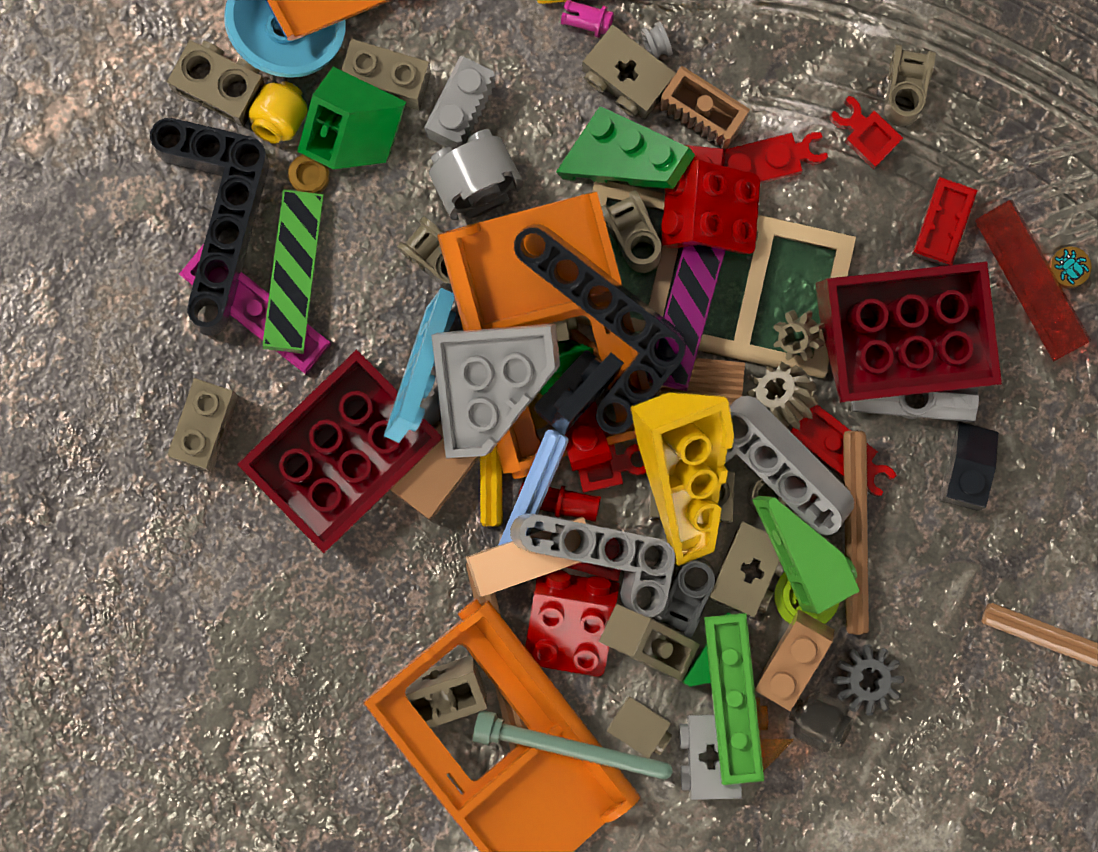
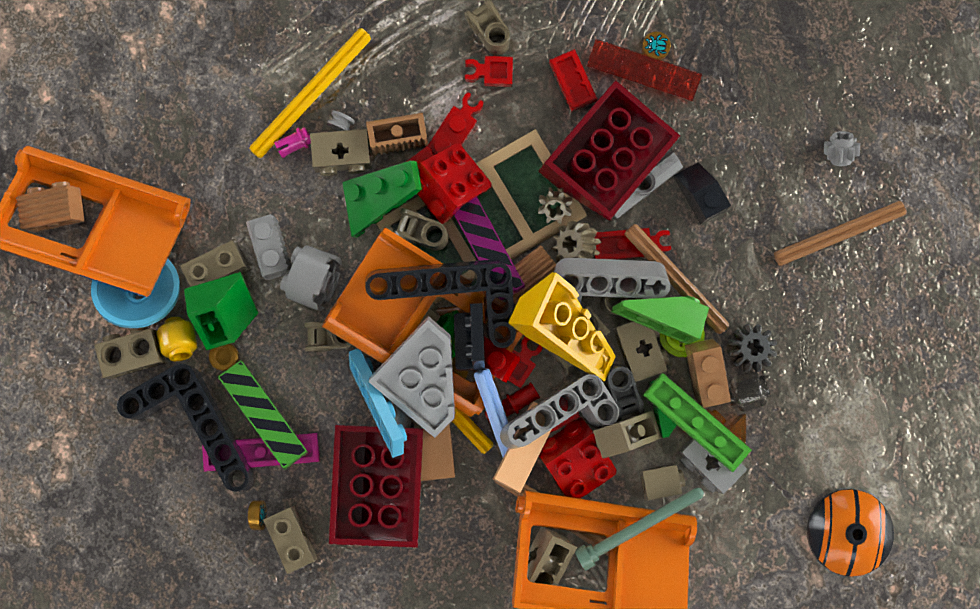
camera: 50 degrees left, 0 degrees up
none -> pearl gold tile [248,501,267,530]

